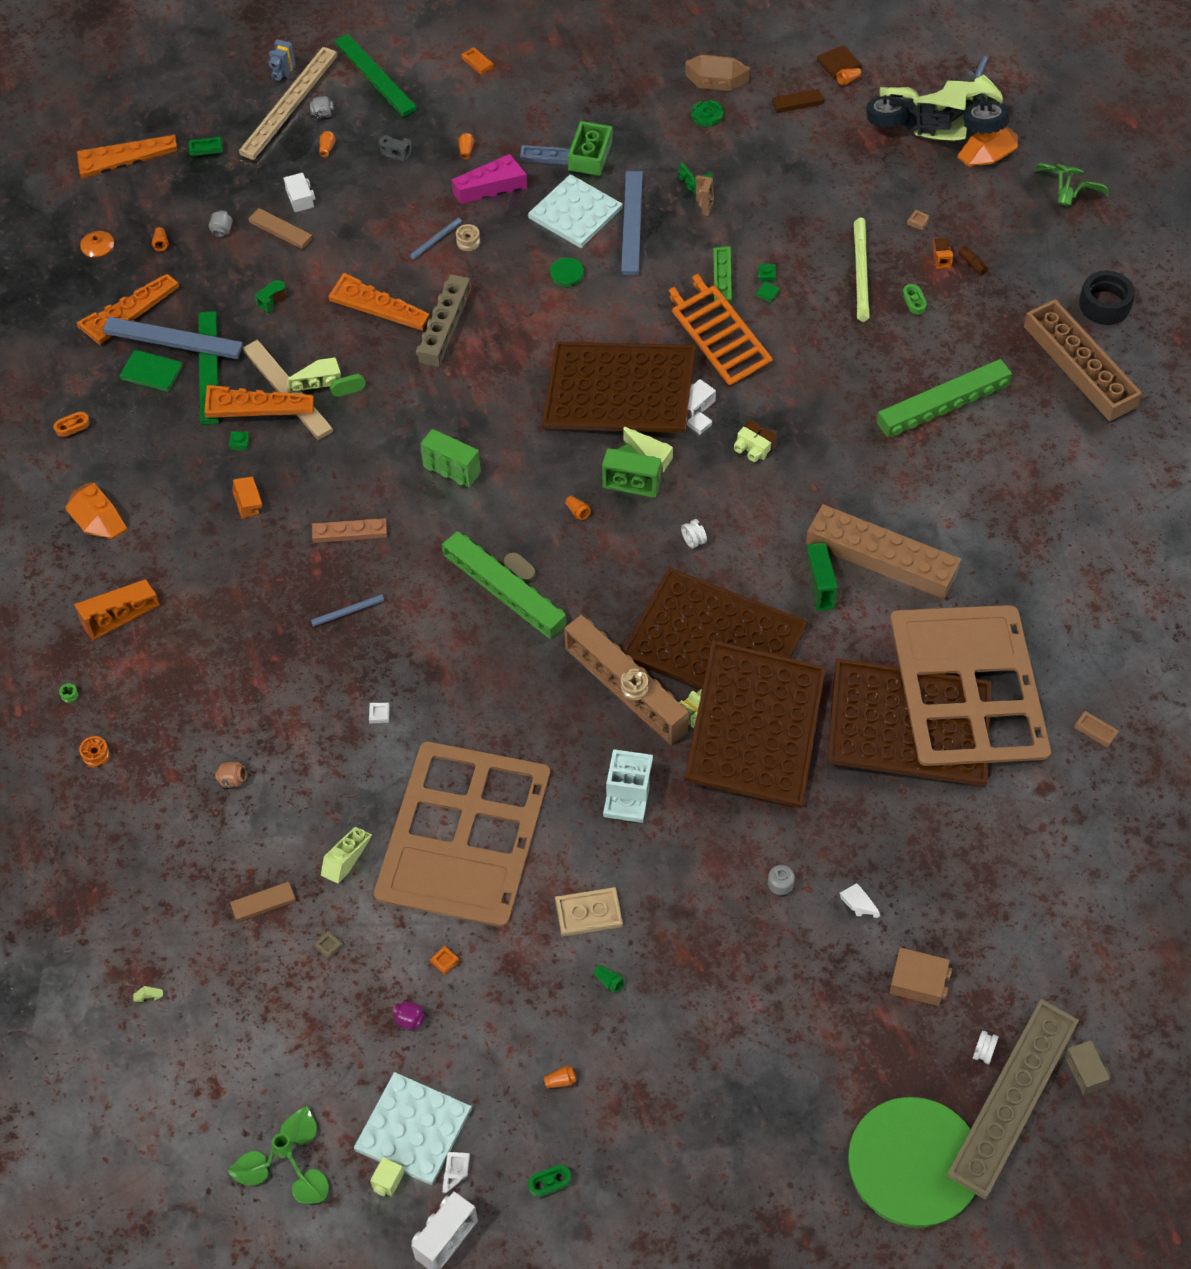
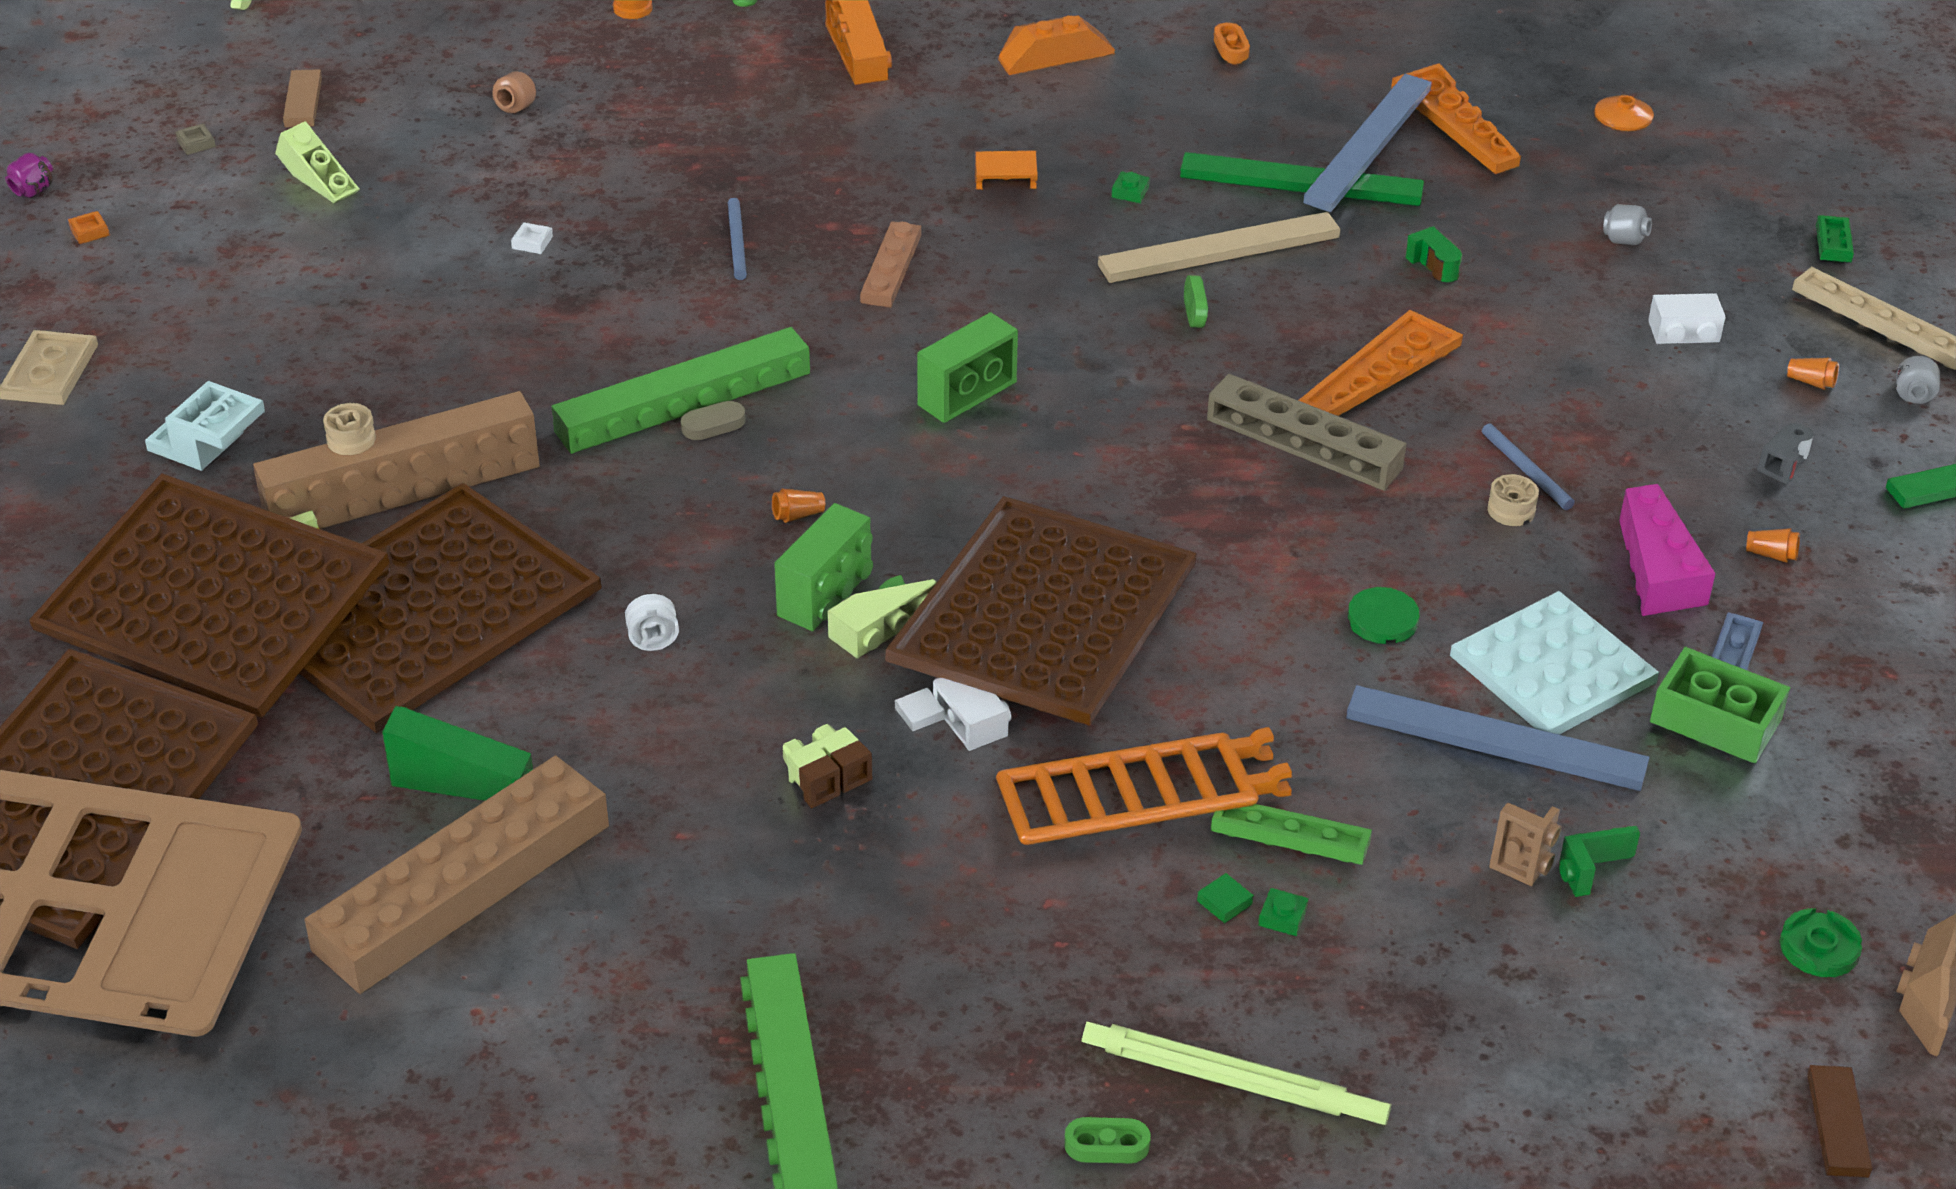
camera: 105 degrees right, 15 degrees down
orange wing [77,135,178,179] -> none
green tile [119,350,183,392] -> none
orange cone [151,227,169,251] -> none
orange wing [205,385,314,418] -> none
medium nougat tile [248,208,313,250] -> none
yellowish green slope [287,358,341,392] -> none
medium nougat door [374,742,550,927] -> none

